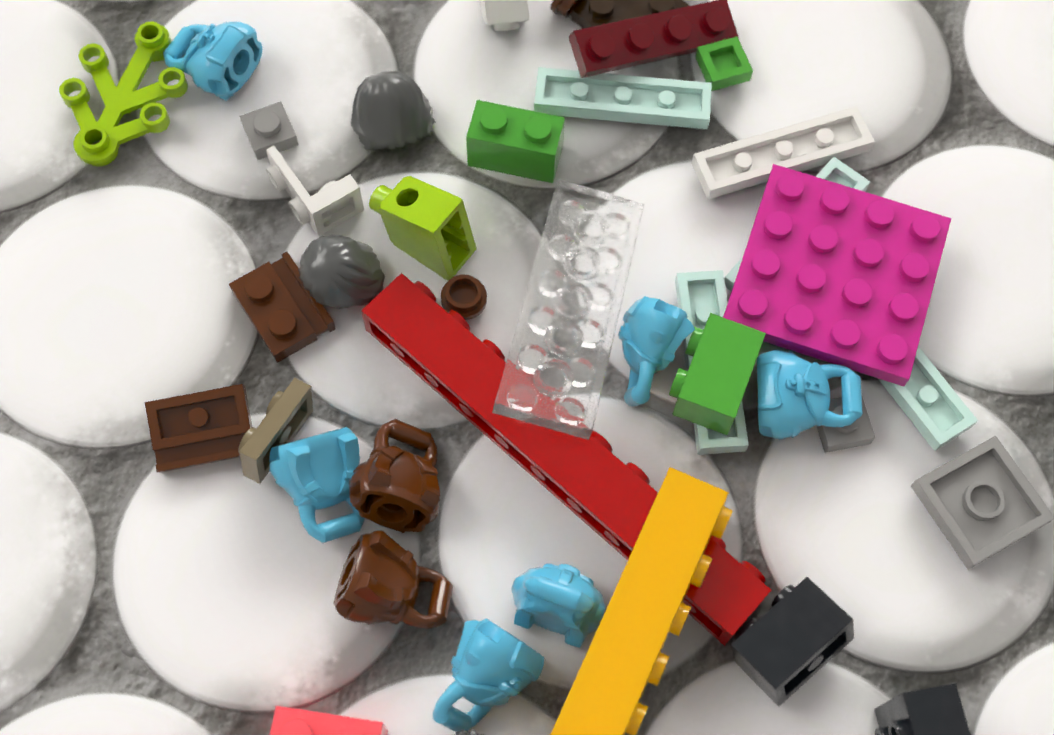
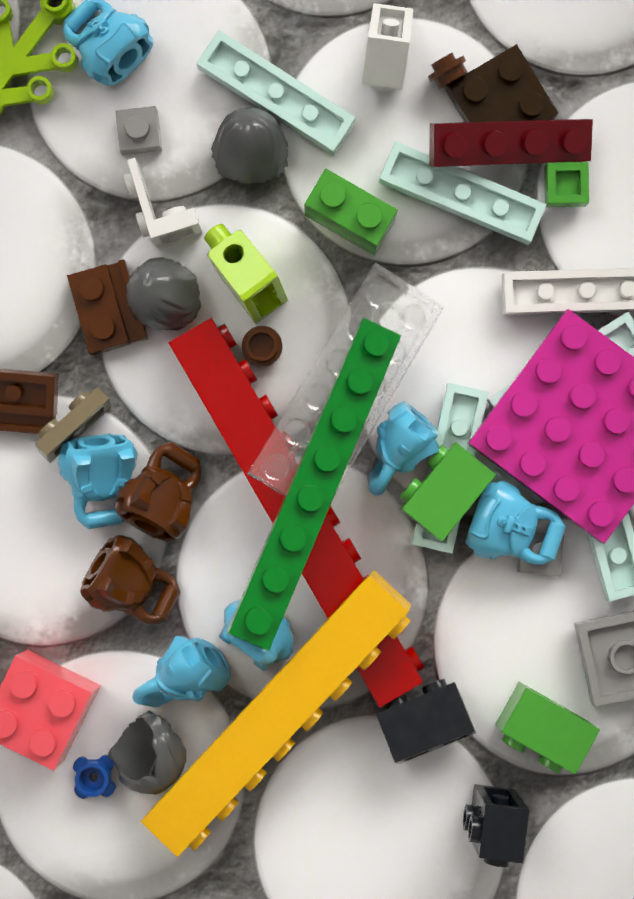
camera: 20 degrees right, 20 degrees up
none -> light aqua plate [196,30,356,156]
none -> green plate [226,318,402,651]
none -> bright green brick [495,681,600,775]

